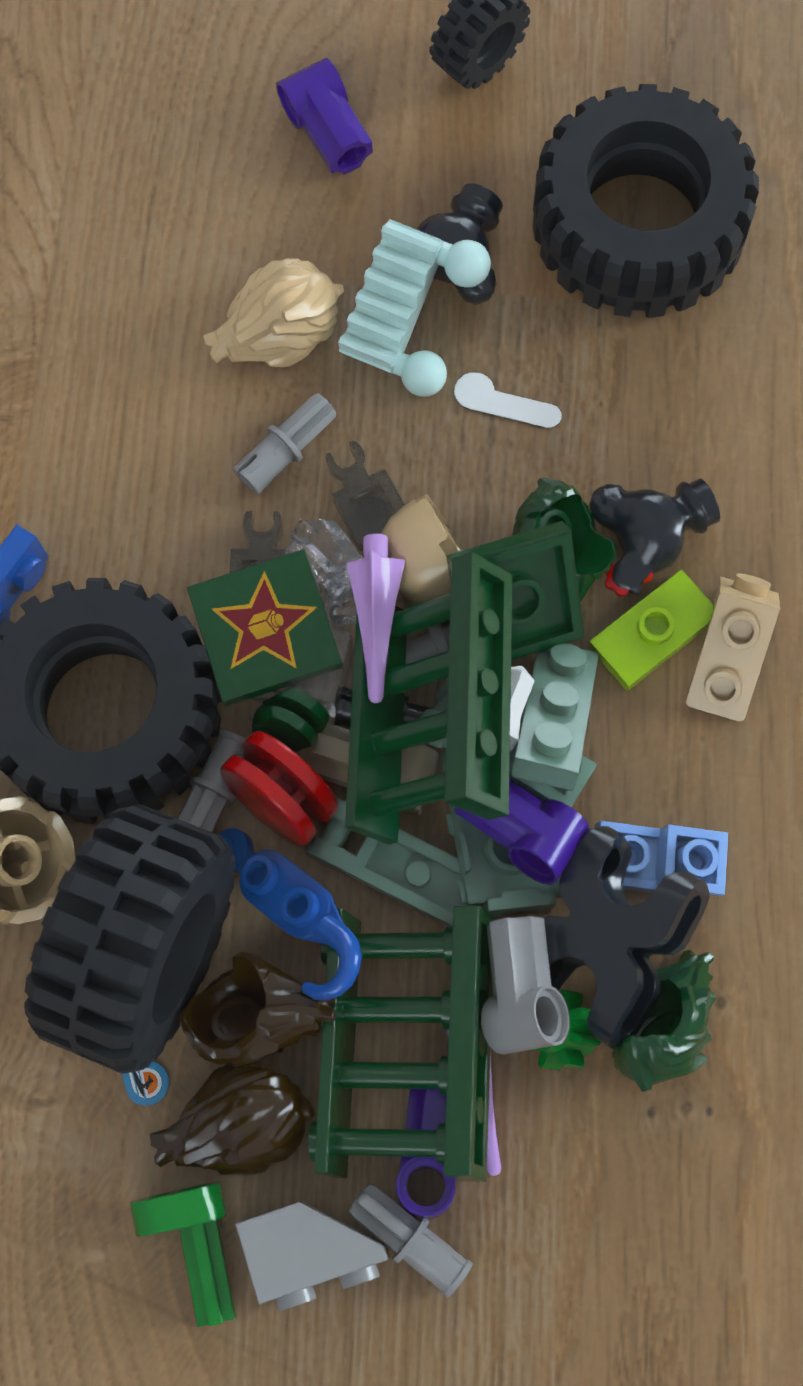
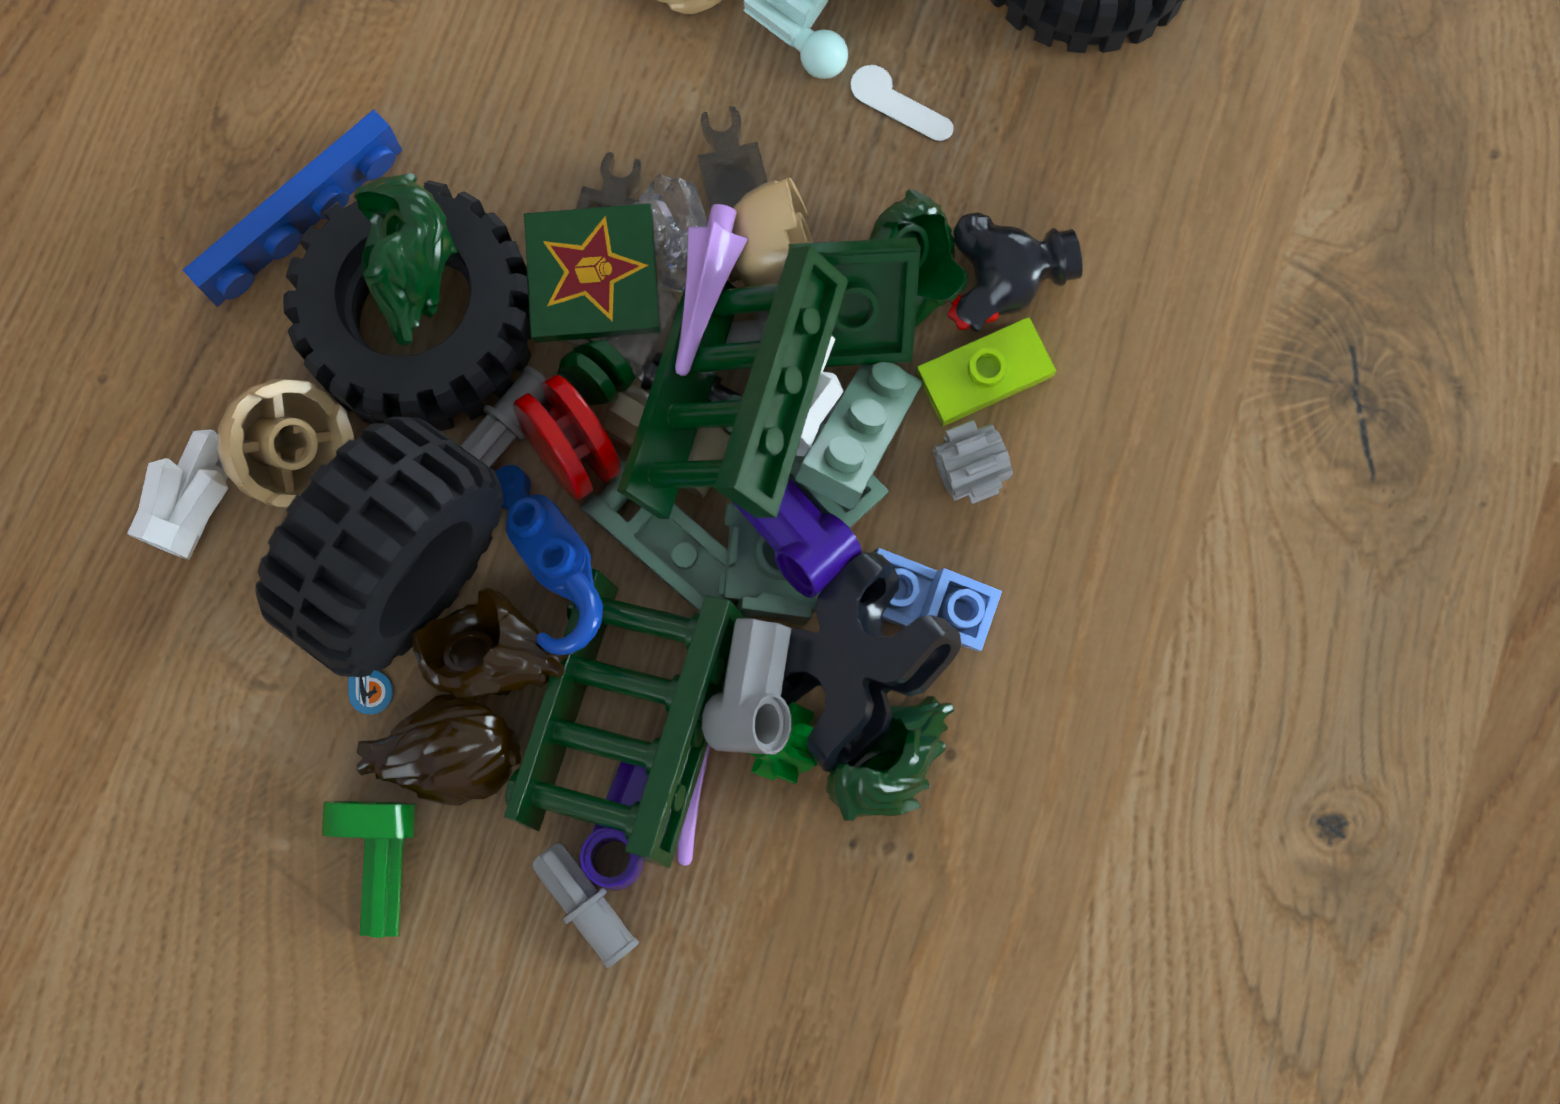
camera: 10 degrees right, 5 degrees up
light grey axle [232,393,337,495] -> none
light grey slope [235,1202,389,1311] -> none
tan bracket [686,573,780,721] -> none
none -> dark green hair [354,173,457,346]
none -> light grey gear [932,420,1013,504]

